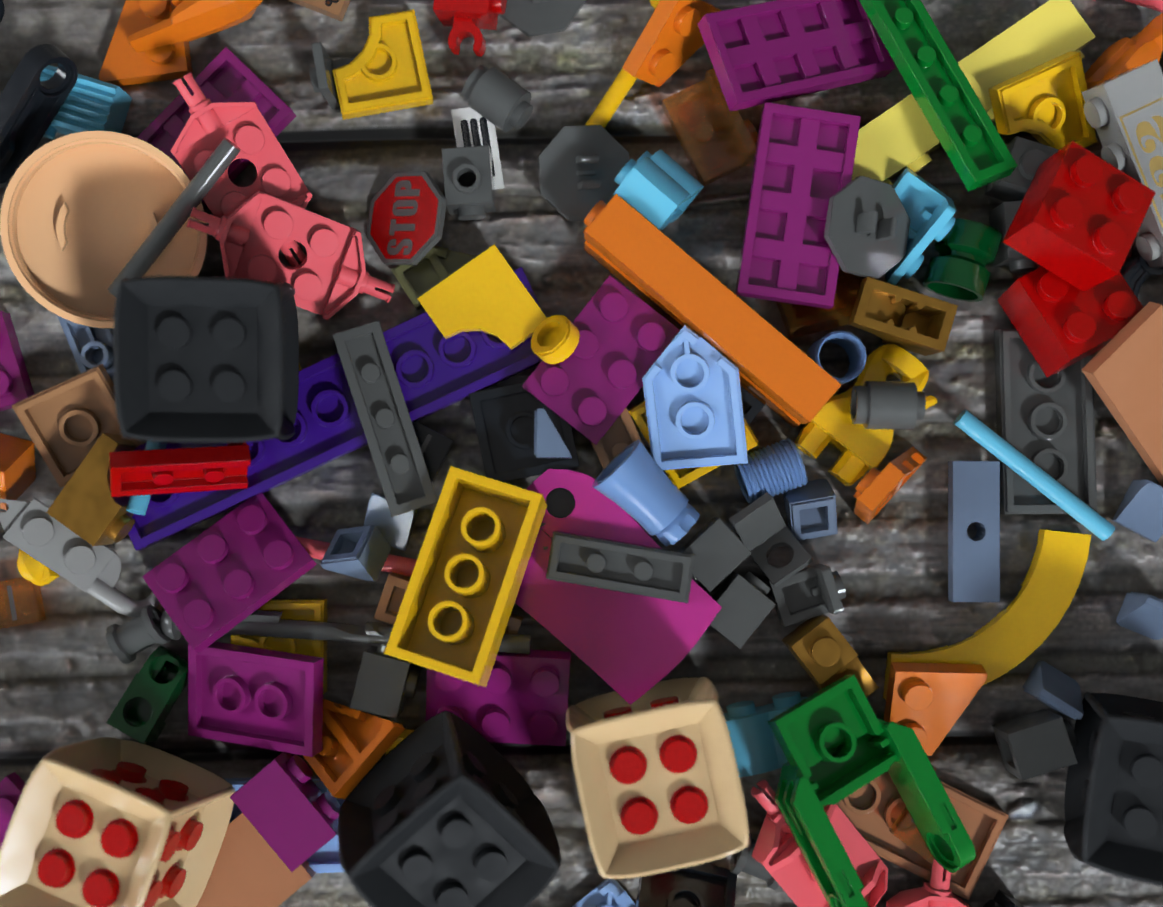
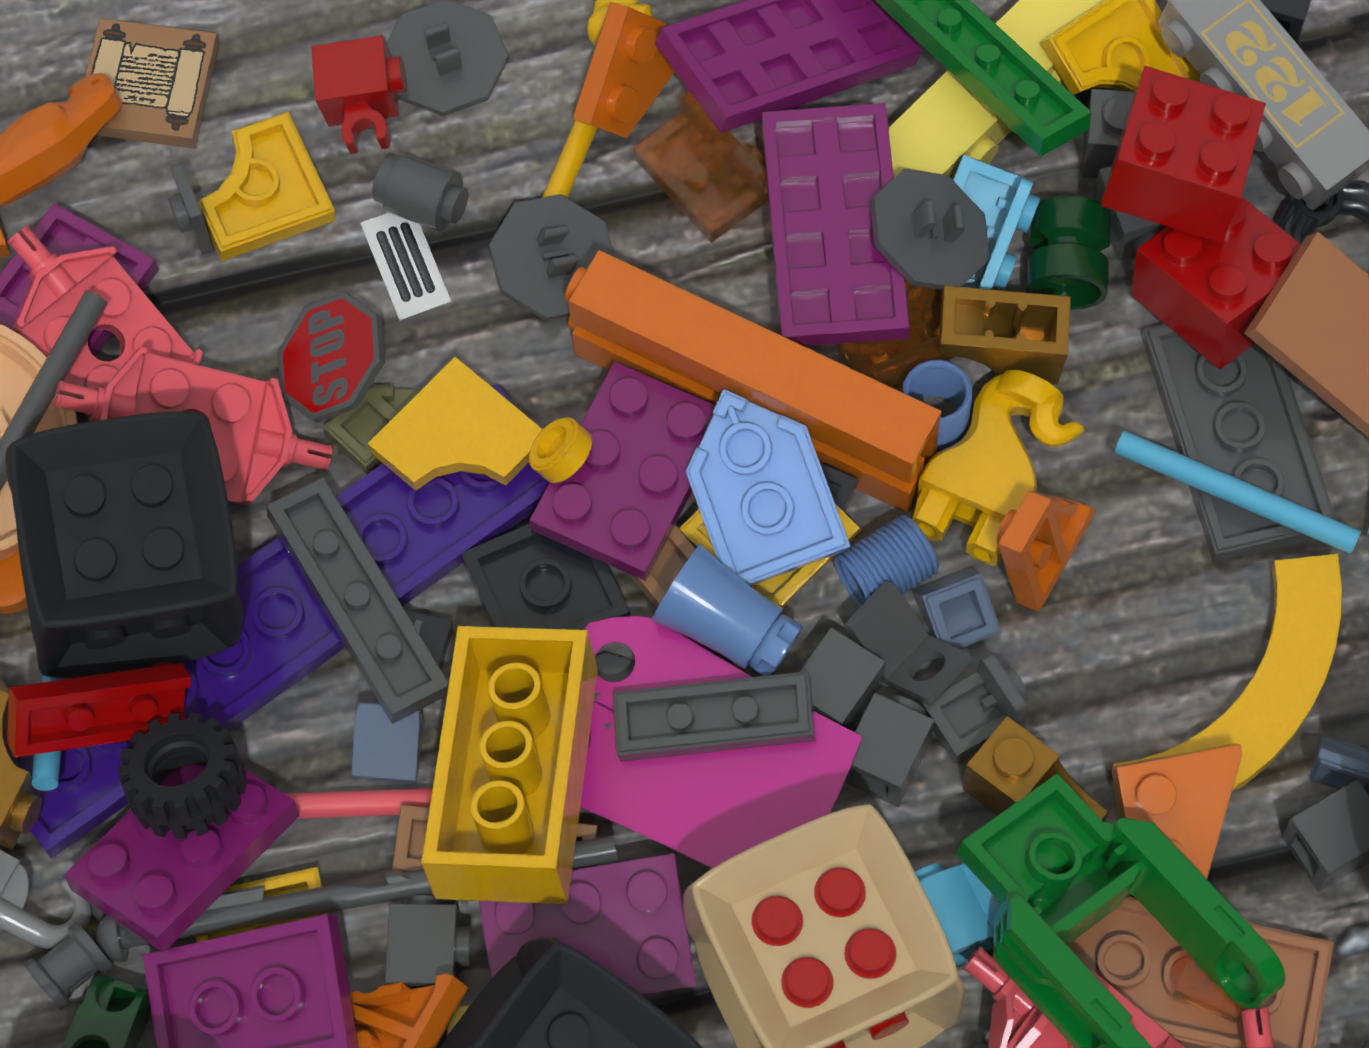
camera: 10 degrees left, 20 degrees down
sand blue slope [320,525,391,581] -> none
dark grey brick [442,145,496,221] -> none
sand blue slope [534,408,572,459] -> none
medium azure brick [613,149,704,231] -> none
dark grey brick [850,381,926,430] -> none
sand blue tile [948,461,1000,602] -> none
none -> black tyre [118,712,246,839]

